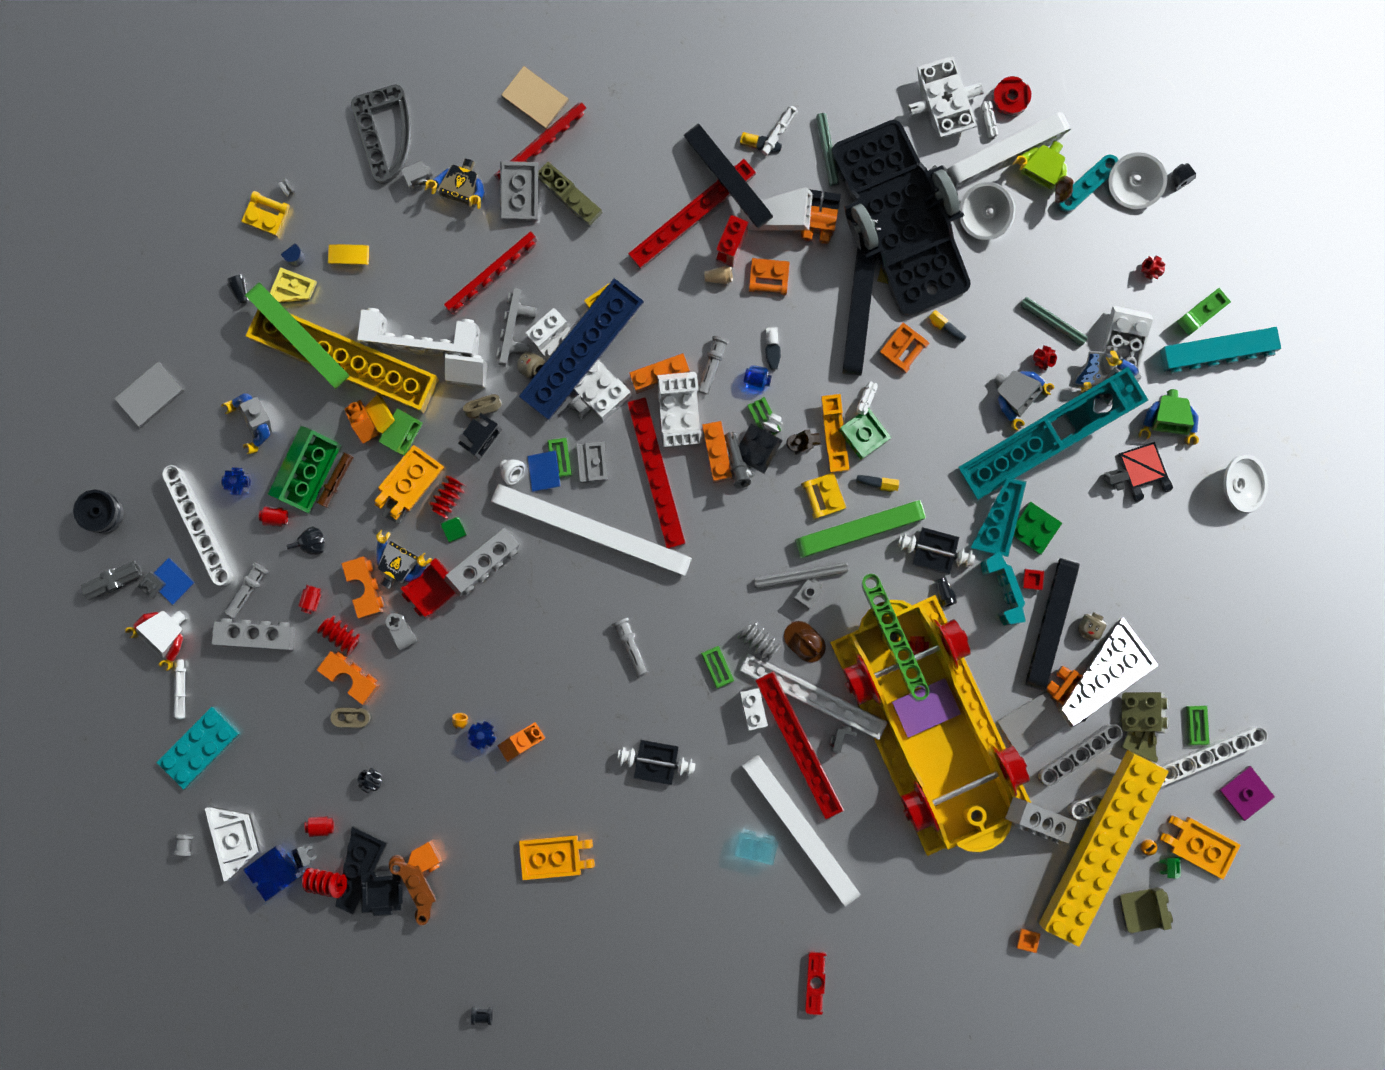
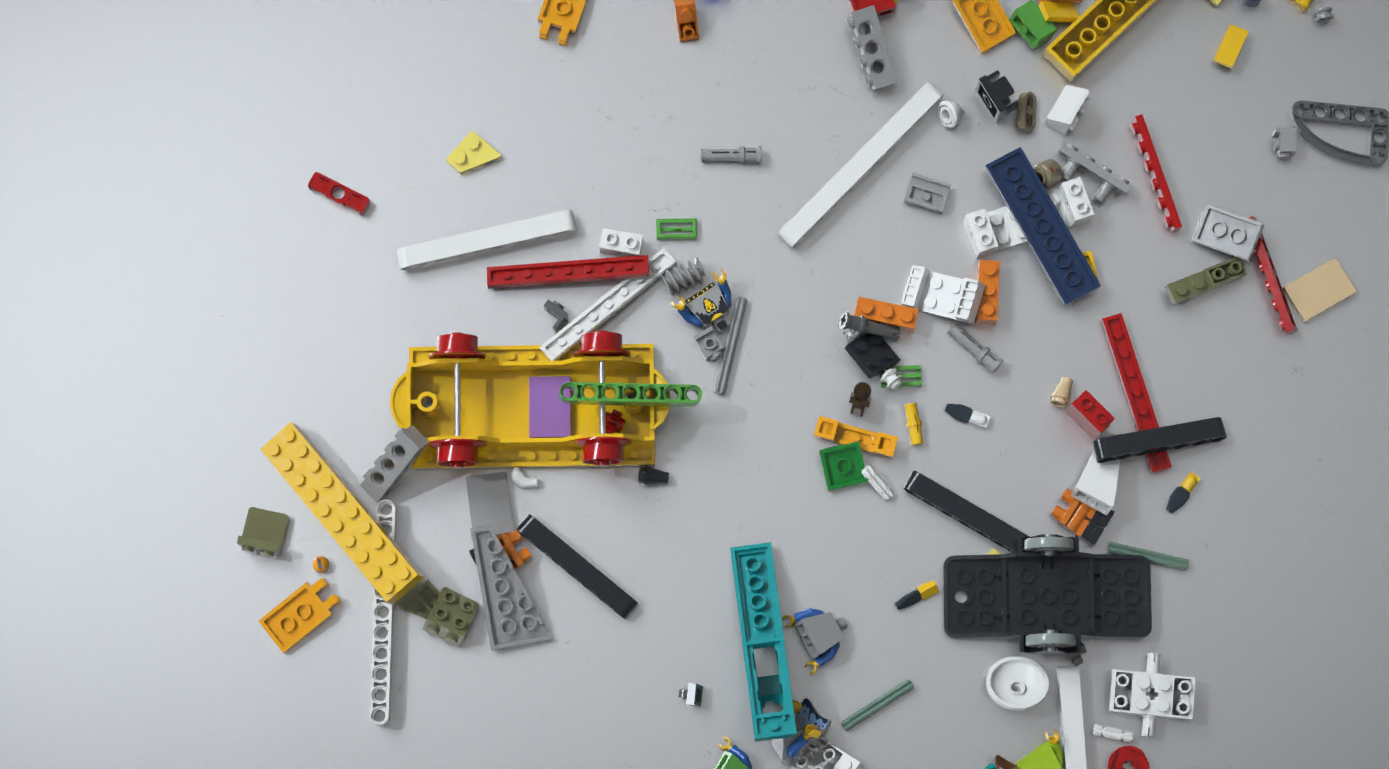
camera: 110 degrees right, 5 degrees down
white plate [357,308,481,357] -> none
torso [425,158,485,209] -> none
red piece [429,476,467,519] -> none
green slope [441,517,467,543] -> none
blue window [527,451,561,492] -> none
bright green tile [547,438,572,477] -> none
light grey bush [567,395,592,420] -> none
black plate [617,740,695,785] -> none
red plate [627,397,685,549] -> none
clear light blue brick [735,829,778,865] -> none
clear blue head [743,365,772,391] -> none
orange plate [749,258,790,295] -> none
white piece [761,106,797,156] -> none
reddish brown piece [784,621,826,663] -> none
bright green beam [795,500,926,558] -> none
yellow plate [801,472,846,519] -> none
piece [856,475,899,492] -> none
orange plate [880,322,929,373] -> none
black plate [897,527,975,575] -> none
teal wing [970,477,1027,557] -> none
teal plate [980,552,1026,626] -> none
green plate [1013,502,1062,555] -> none
orange plate [1016,928,1041,953] -> none
red plate [1022,569,1044,591] -> none
red gear [1033,345,1057,370] -> none
light grey beam [1038,724,1123,786] -> none
dark tan head [1078,612,1107,642] -> none
flag [1118,442,1173,502] -> none
green tile [1159,857,1181,879] -> none
bright green tile [1186,706,1210,745] -> none
magenta plate [1219,766,1275,821] -> none
none -> light yellow wing [445,130,502,174]
none -> white arm [510,467,538,488]
none -> torso [670,269,732,333]
none -> yellow pin [904,403,924,445]

